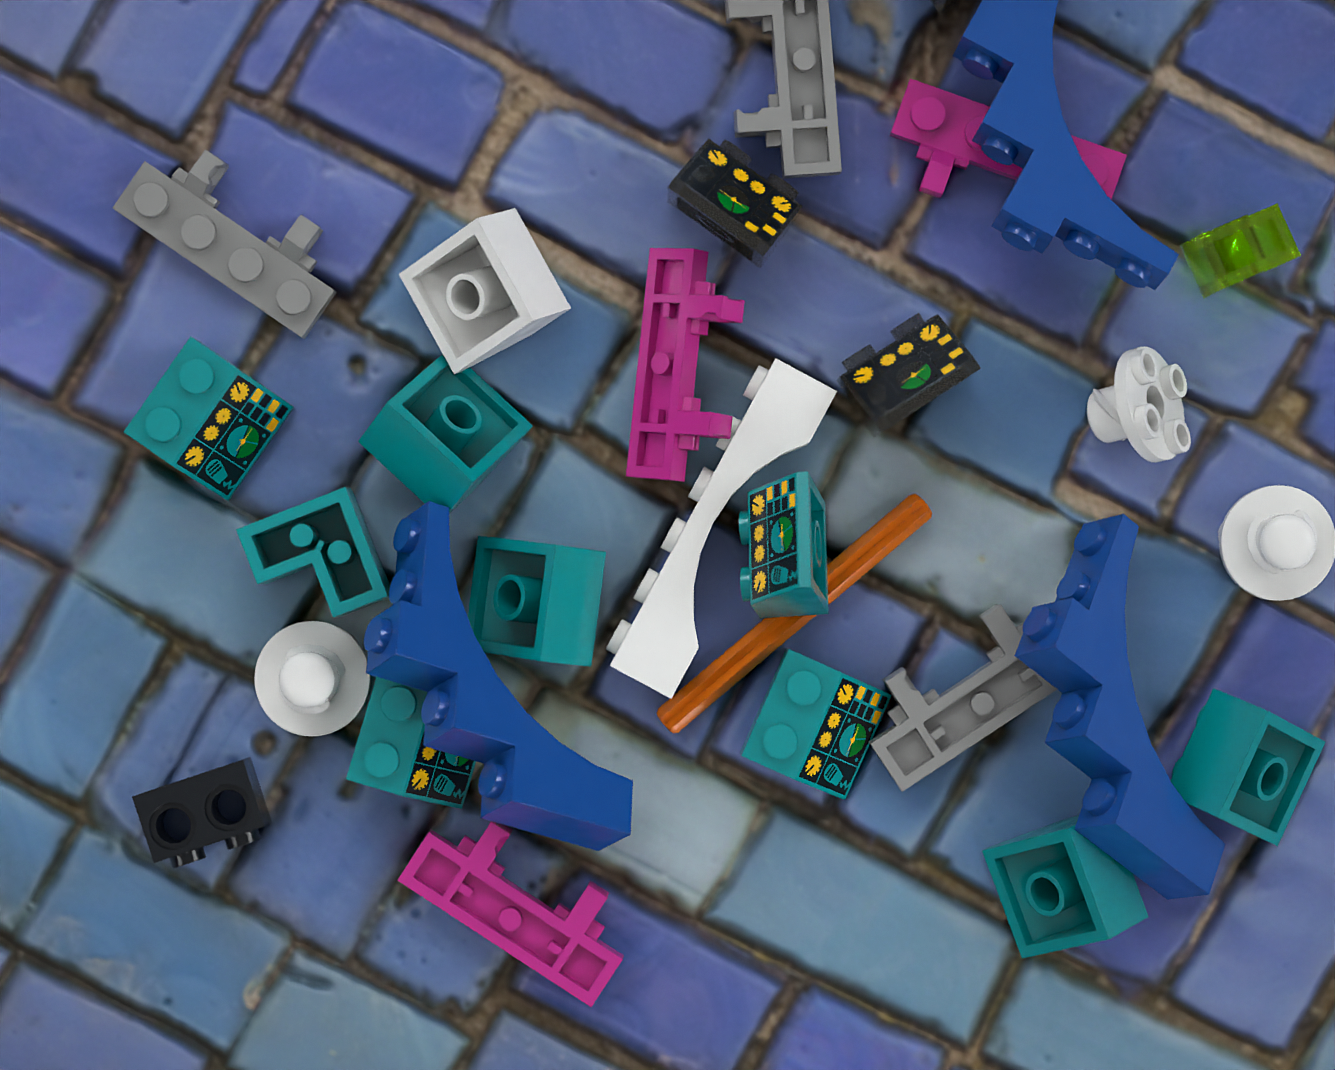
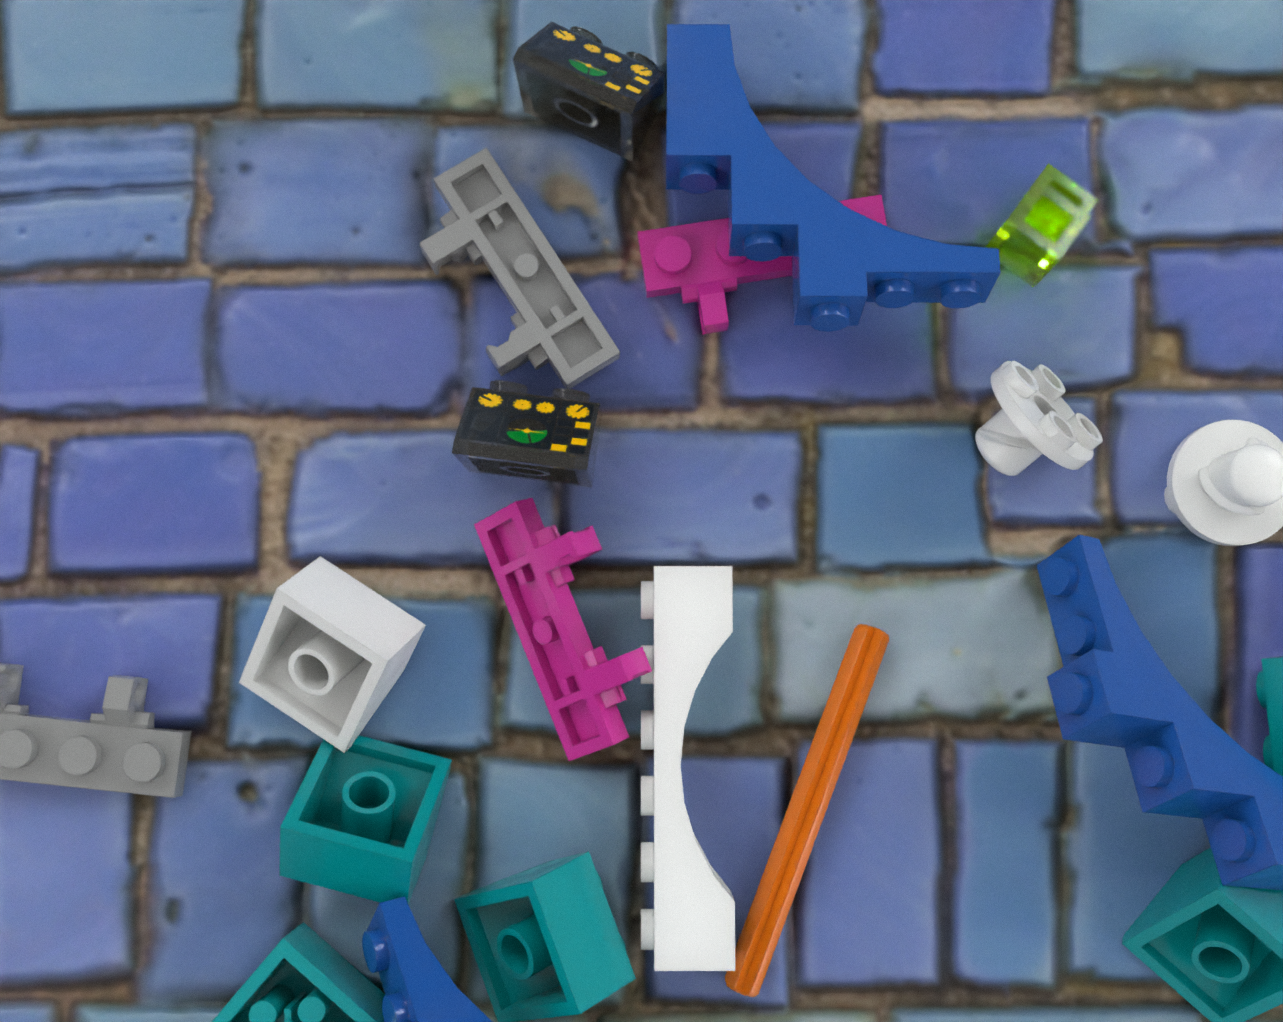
camera: 30 degrees left, 5 degrees down
teal slope [124,336,294,501] -> none
teal slope [739,471,829,618] -> none
teal slope [740,648,892,800] -> none
slope [837,313,981,438] -> none
light grey hinge [868,604,1057,792] -> none

